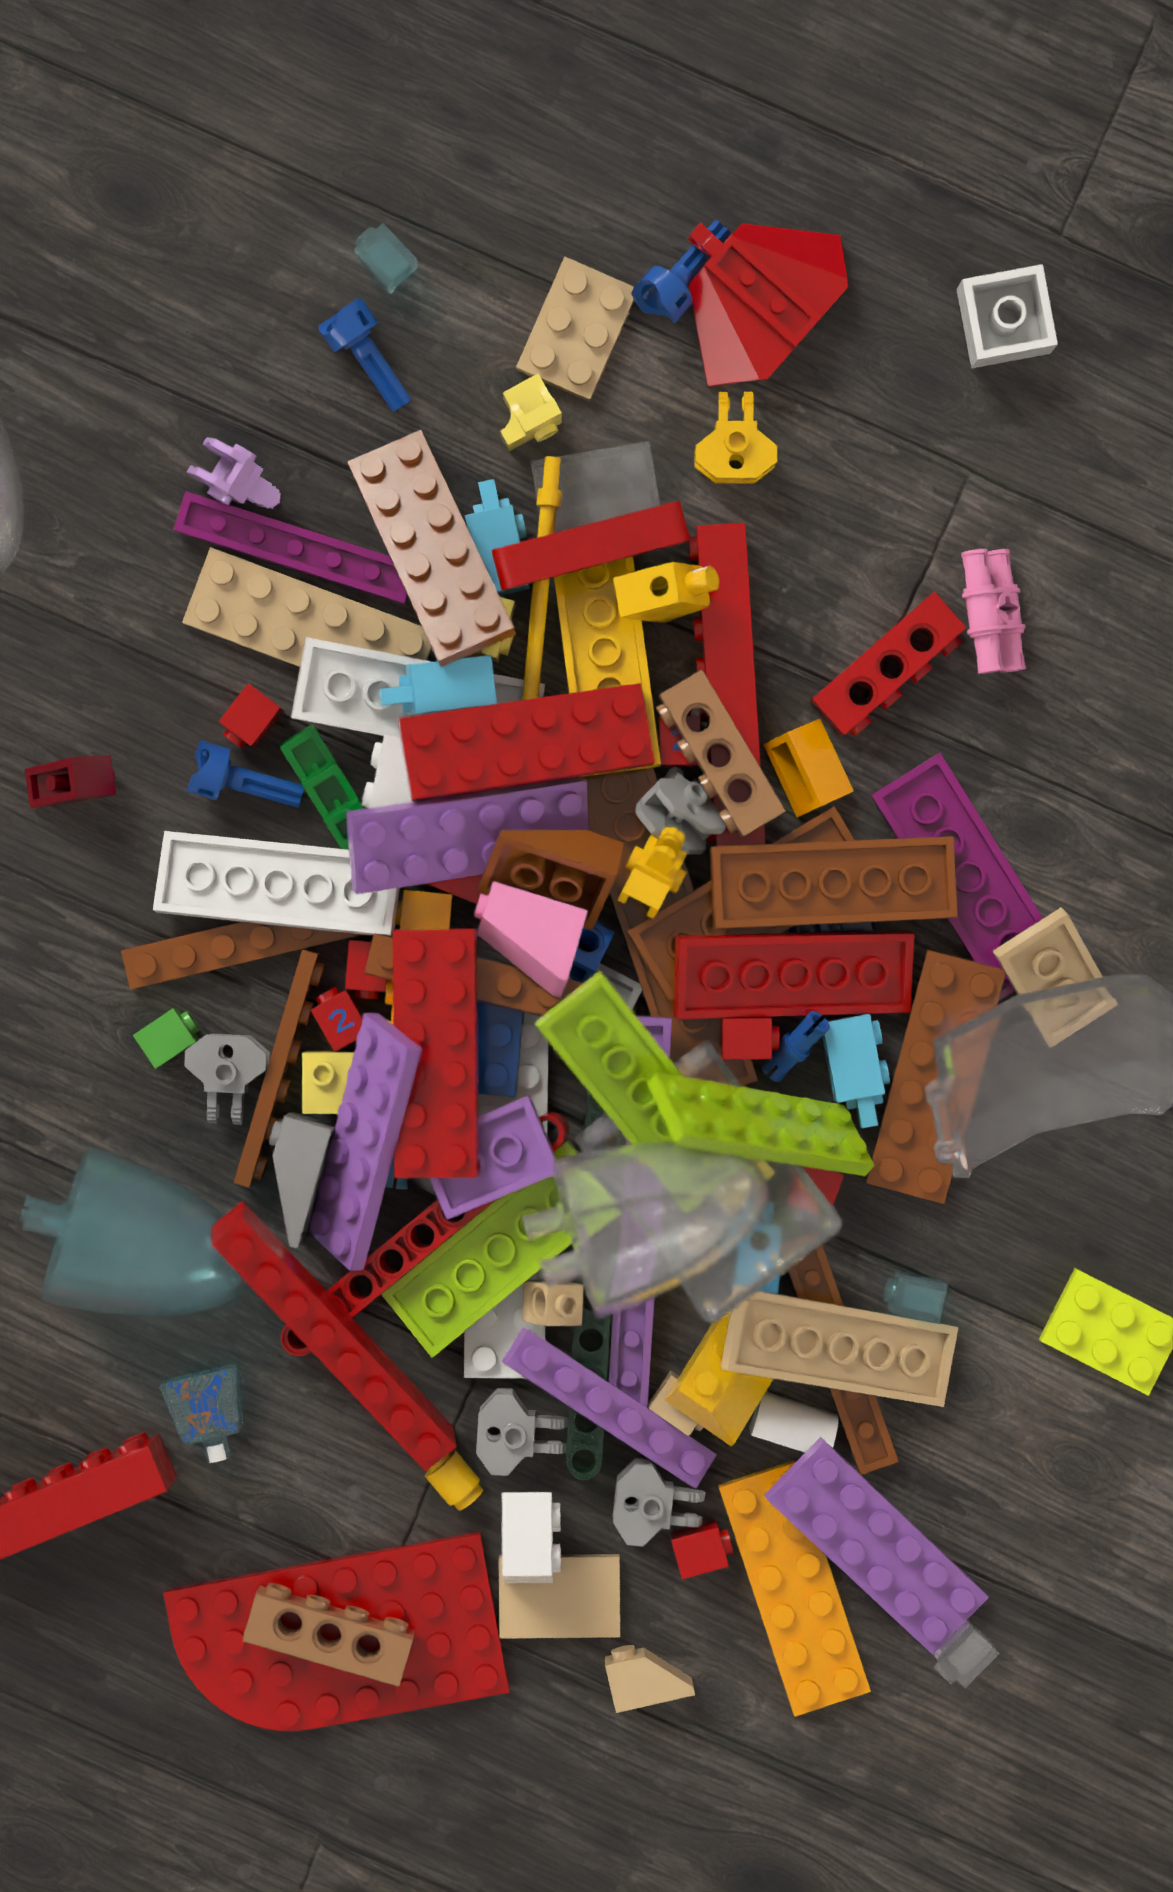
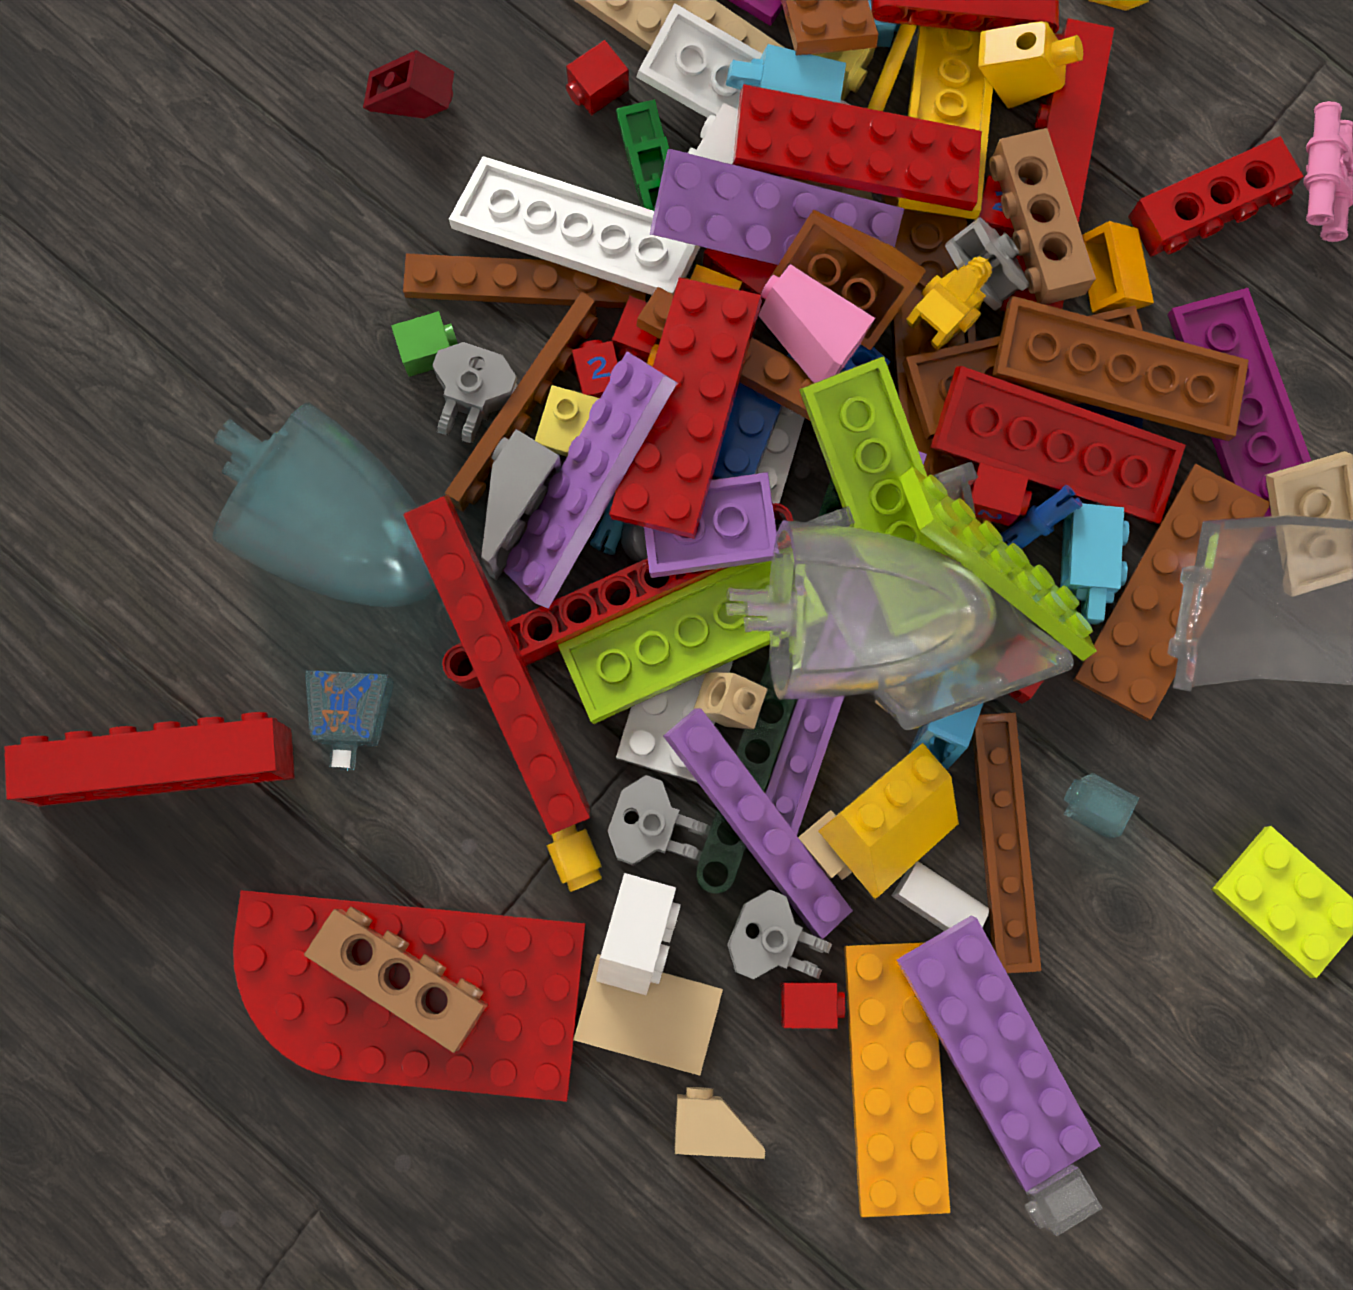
camera: 10 degrees right, 10 degrees down
blue piece [186,740,304,808] -> none
tan plate [721,1287,958,1407] -> none

